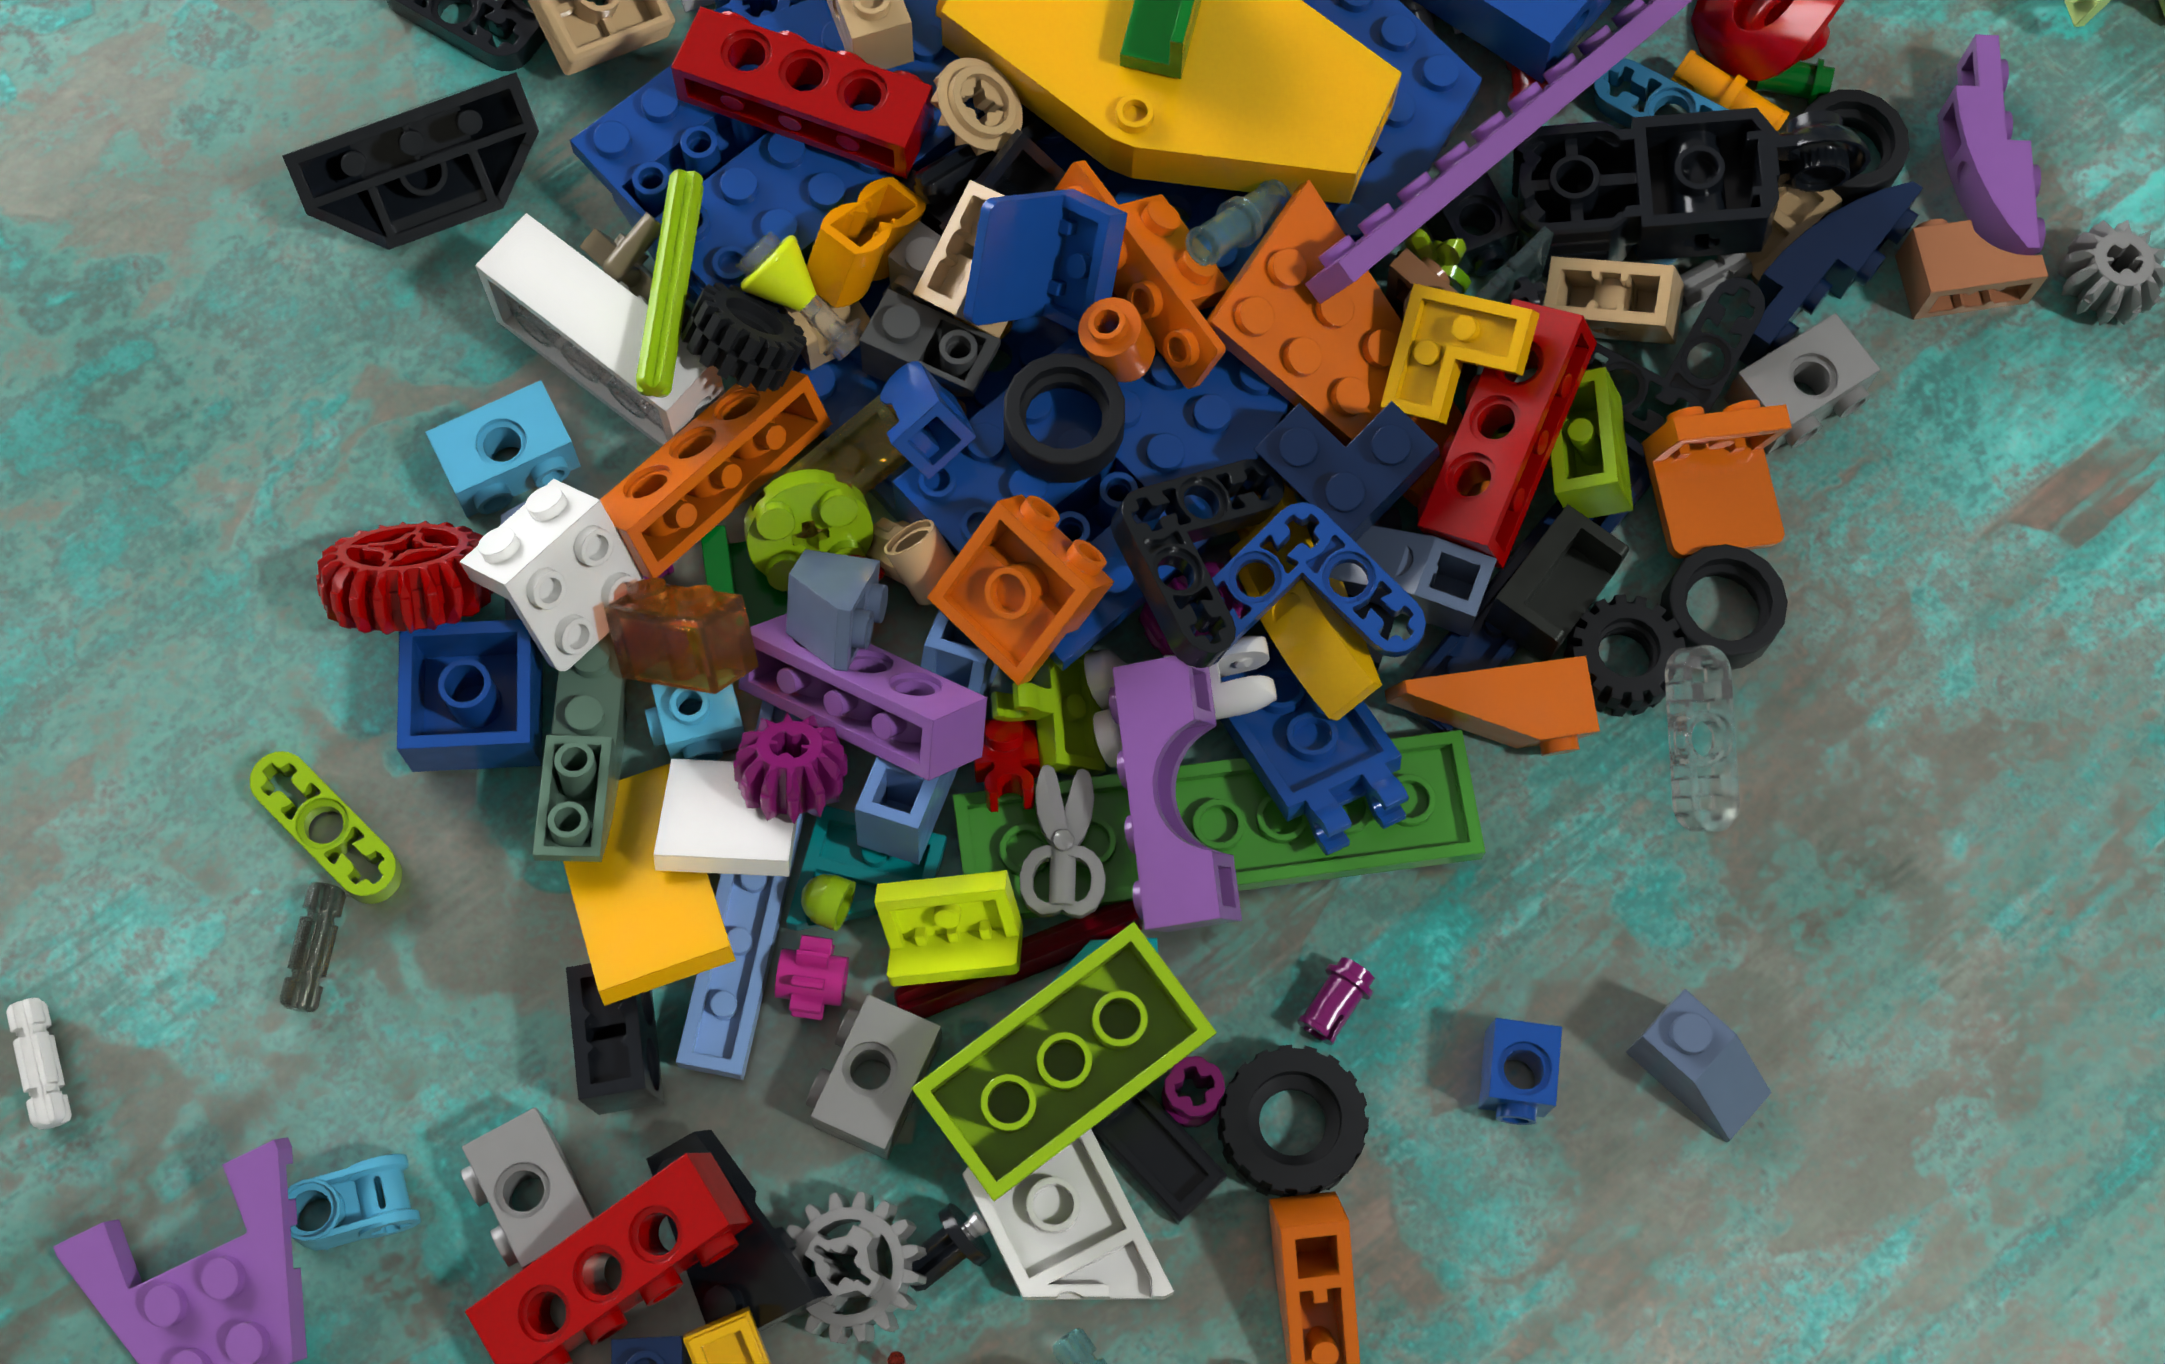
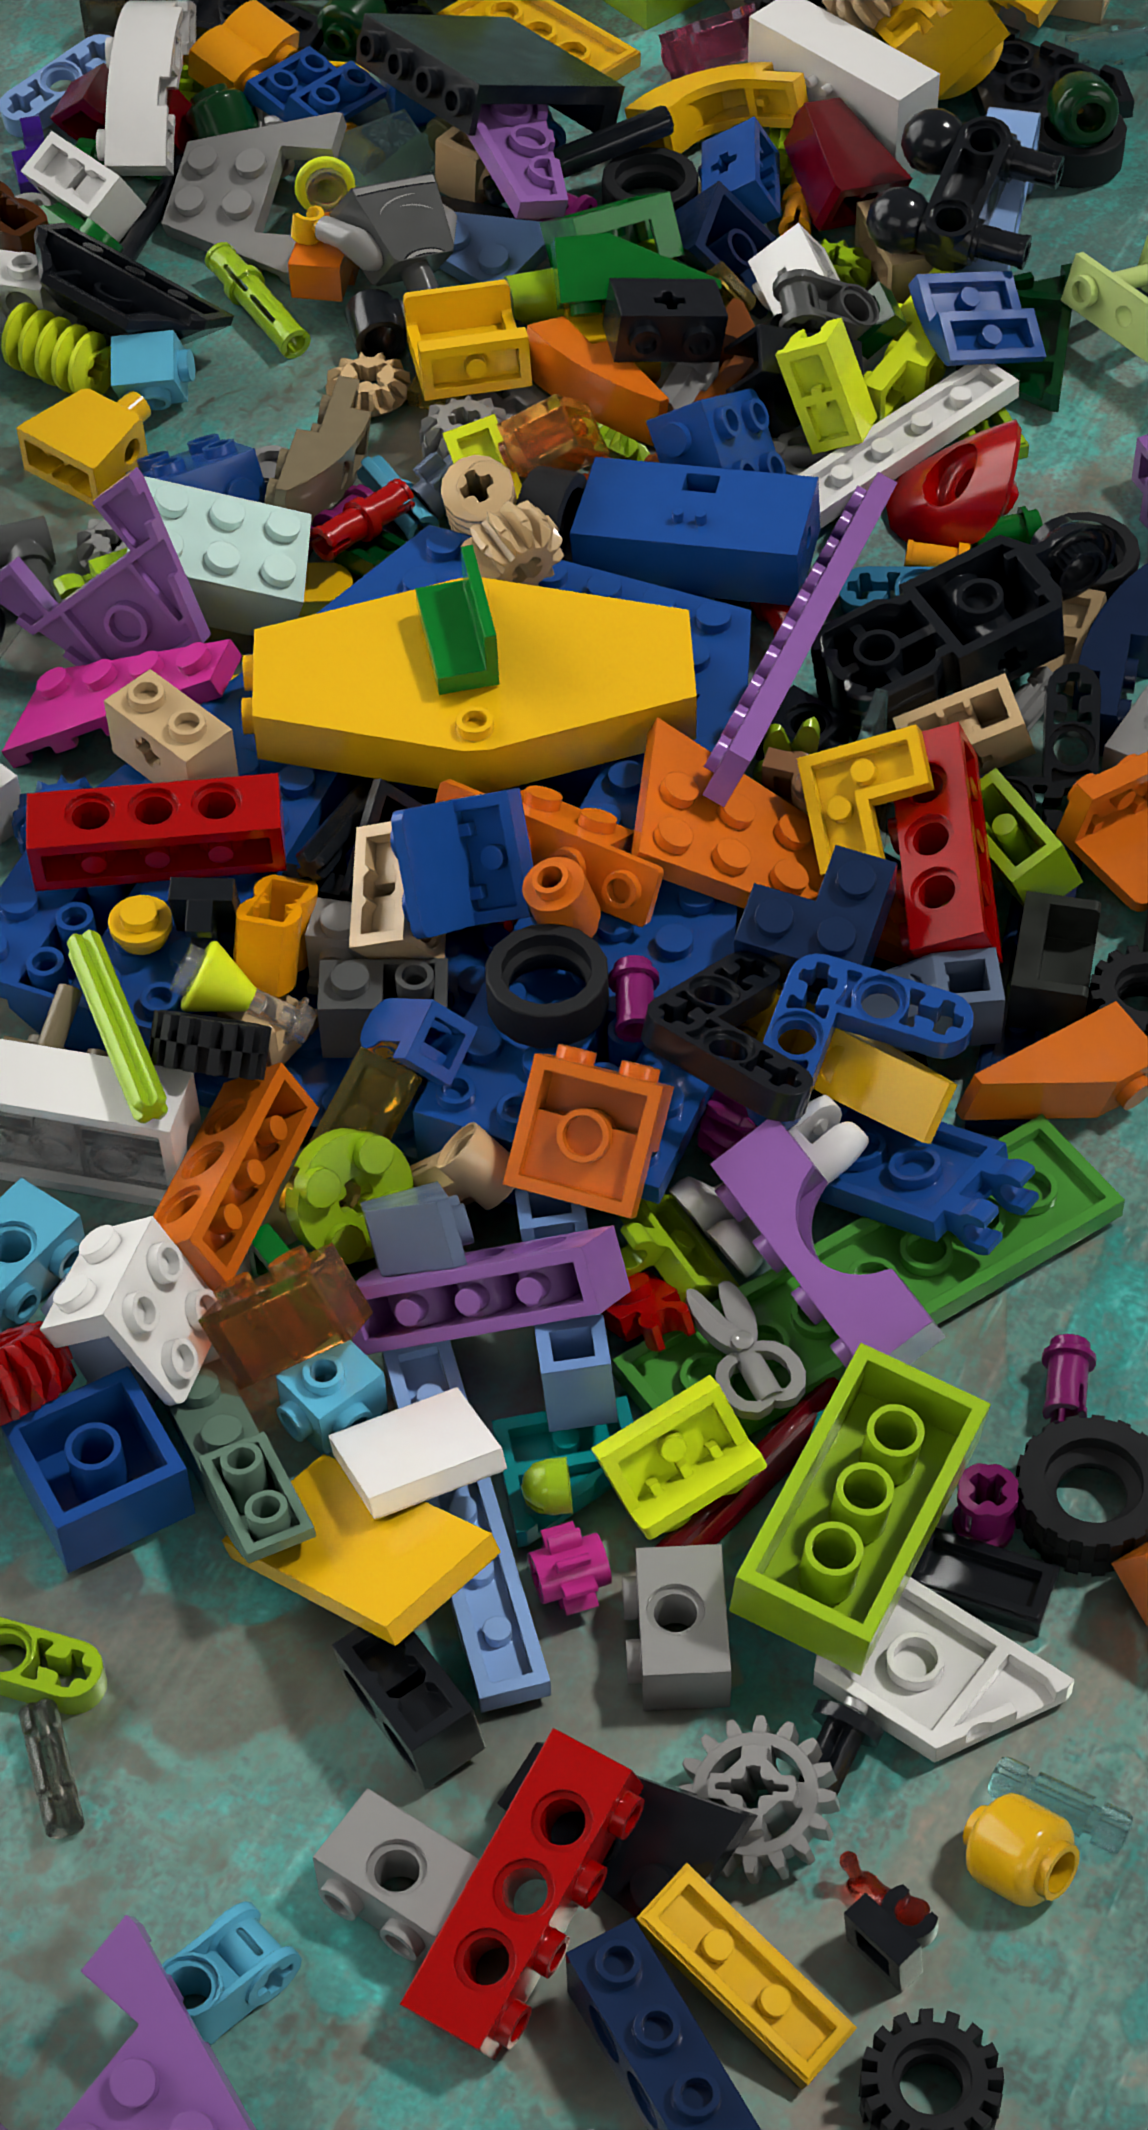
camera: 20 degrees left, 20 degrees down
magenta gear [733,712,848,824] -> none
tan gear [930,58,1023,156] -> none
clear light blue pin [1185,179,1291,266] -> none
none -> yellow plate [108,895,173,955]
none -> black tile [168,877,240,957]
none -> magenta pin [608,955,660,1043]

